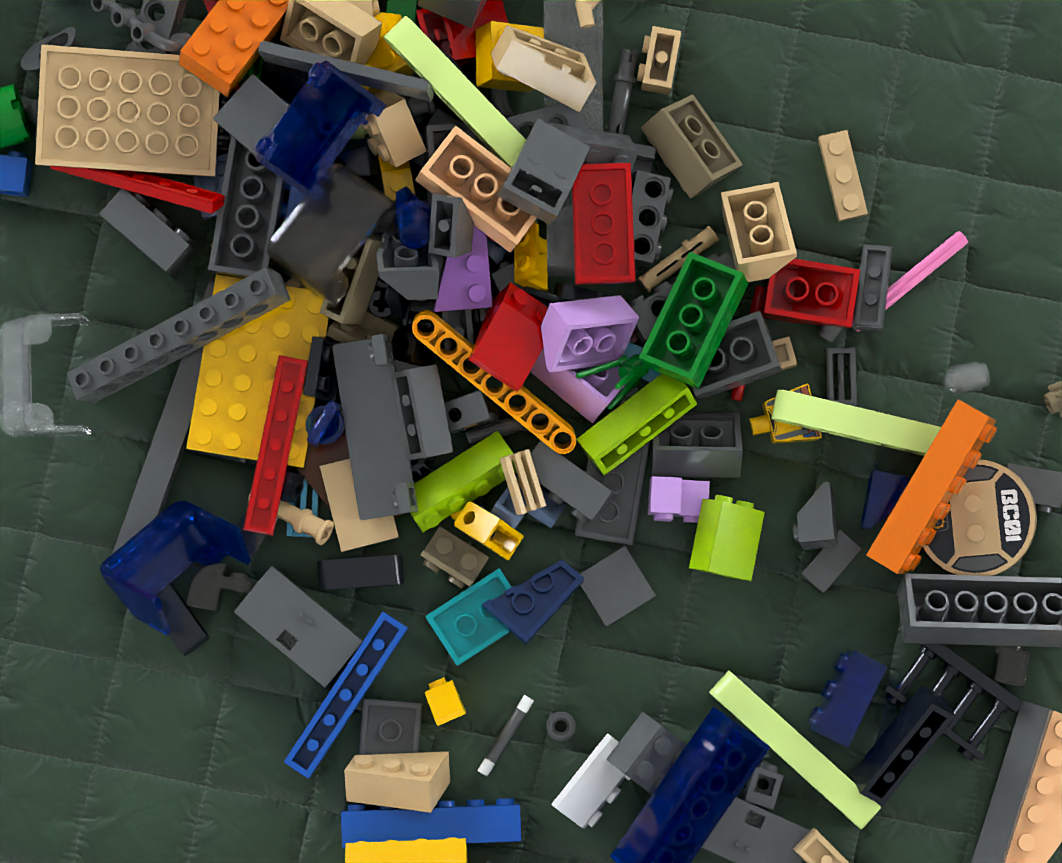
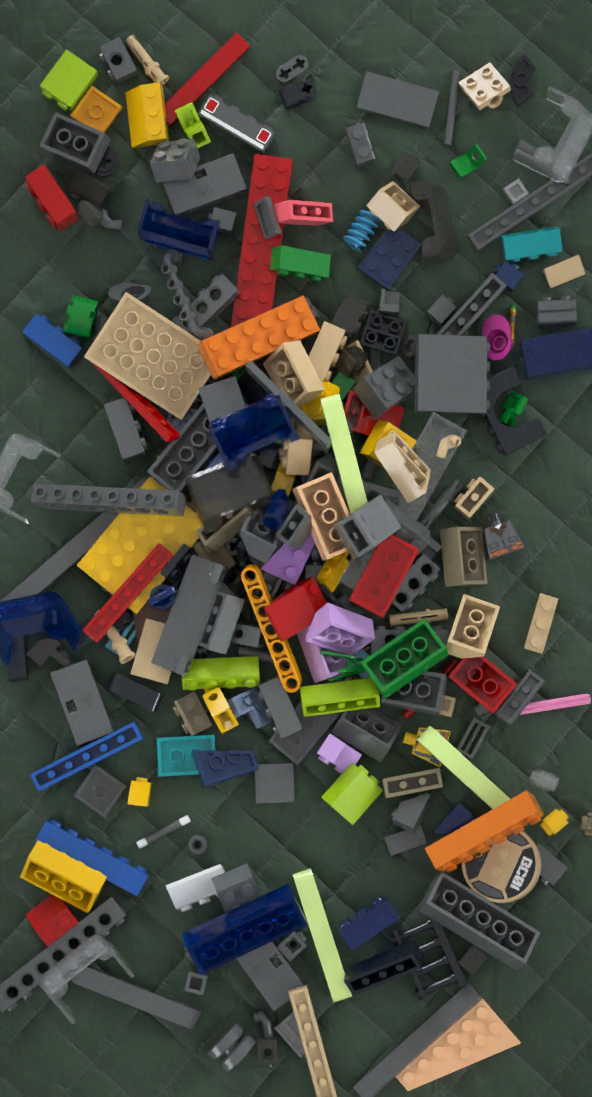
camera: 30 degrees right, 0 degrees up
tan wedge [344,751,450,813] -> none
tan tile [499,449,546,515] -> none
none -> dark tan brick [382,768,443,798]
none -> torso [483,513,524,561]
none -> yellow brick [540,809,569,837]

